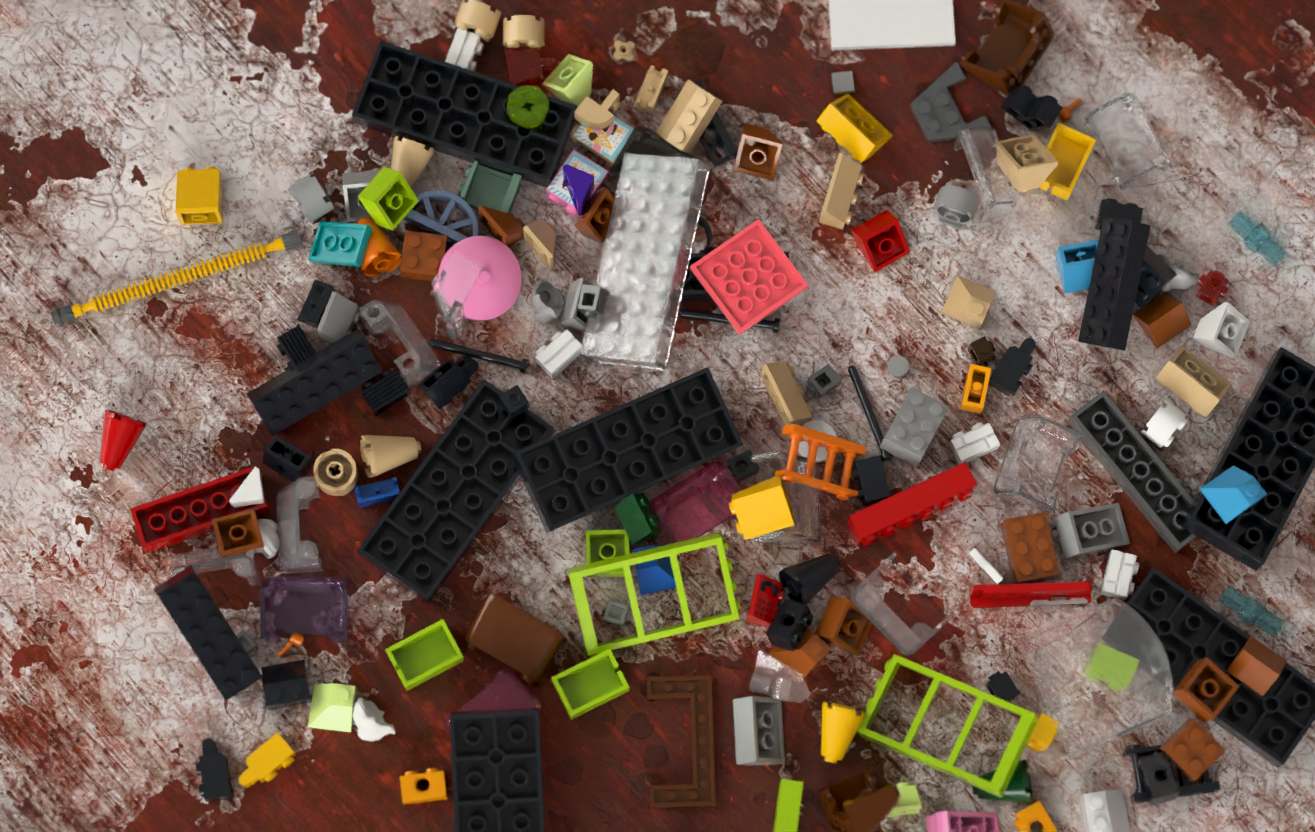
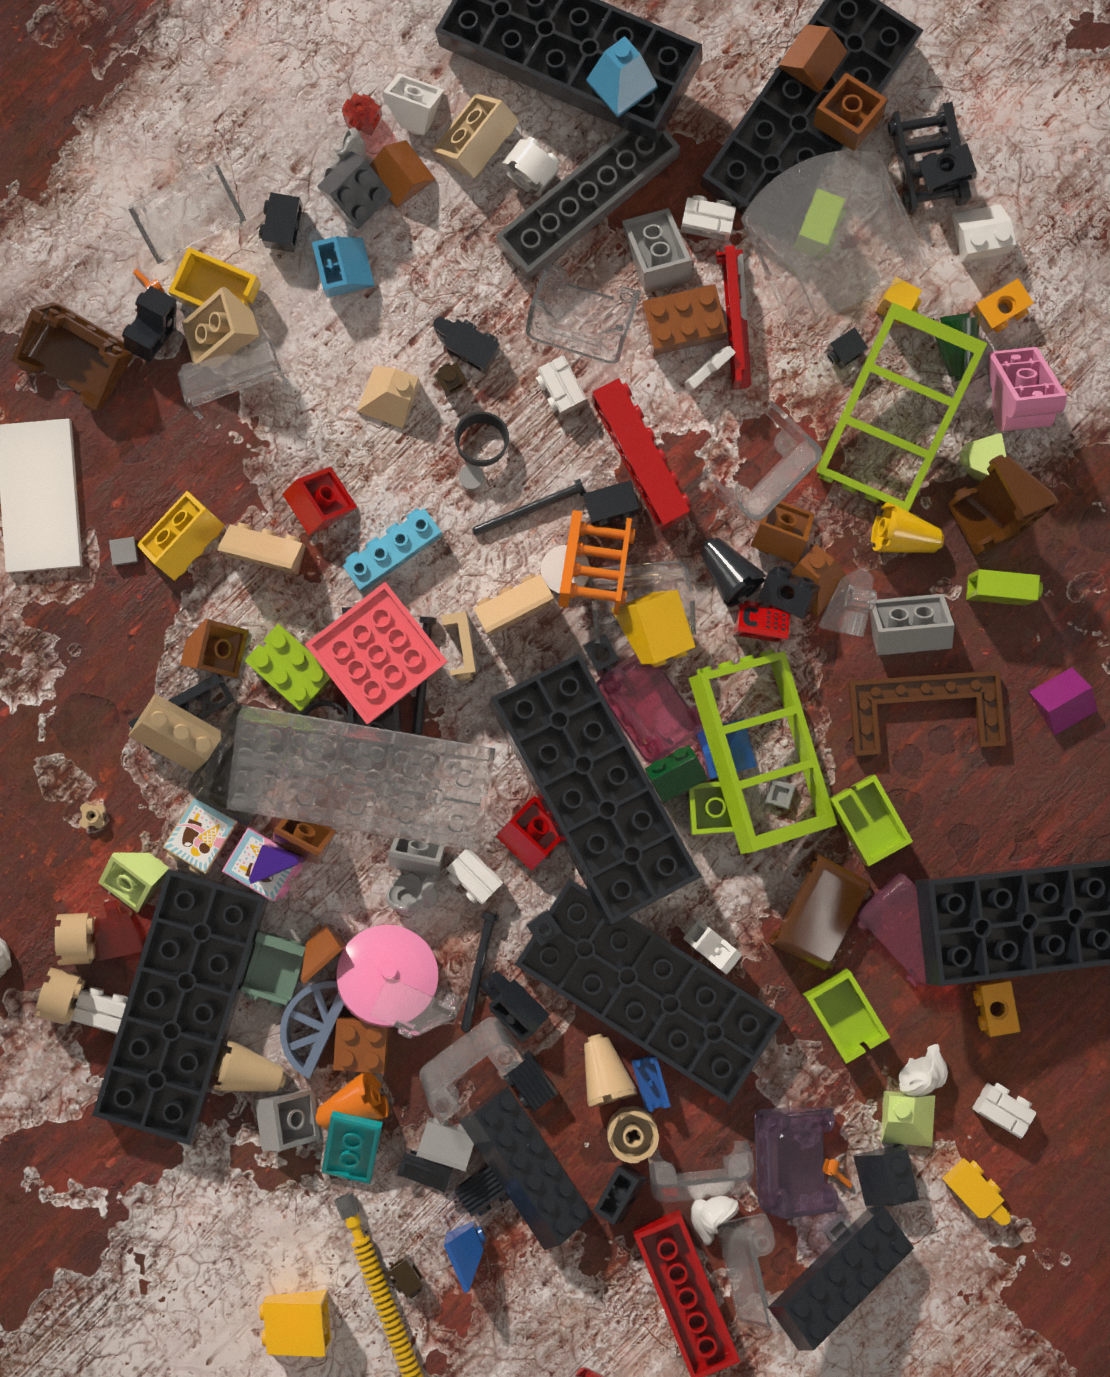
camera: 85 degrees left, 10 degrees up
black hinge [196,738,233,802] -> none
dark orange slope [212,509,264,558] -> none
white slope [229,466,265,508] -> none
light grey brick [288,172,335,222] -> none
lime brick [358,167,419,231] -> none
clear neon green plate [507,85,549,128] -> none
tan slope [523,218,557,270] -> none
tan brick [574,90,620,130] -> none
dark grey brick [577,284,610,318] -> none
tan hinge [634,66,668,114] -> none
dark grey brick [807,364,841,398] -> none
light grey brick [880,387,949,467] -> none
dark grey wing [910,62,993,142] -> none
light grey brick [932,182,980,228] -> none
light orange brick [960,364,991,414] -> none
black brick [1078,217,1151,351] -> none
dark orange brick [1159,718,1226,781] -> none
clear light blue piece [1218,585,1284,637] -> none
clear light blue piece [1228,210,1287,266] -> none
none -> lime piece [245,624,333,712]
none -> medium azure brick [342,508,443,593]
none -> dark brown brick [385,1254,425,1299]
none -> tan panel [441,611,478,682]
none -> blue slope [444,1221,487,1293]
none -> black tyre [454,411,509,467]
none -> red slope [495,795,561,871]
none -> white brick [683,919,742,975]
none -> white brick [973,1083,1036,1139]

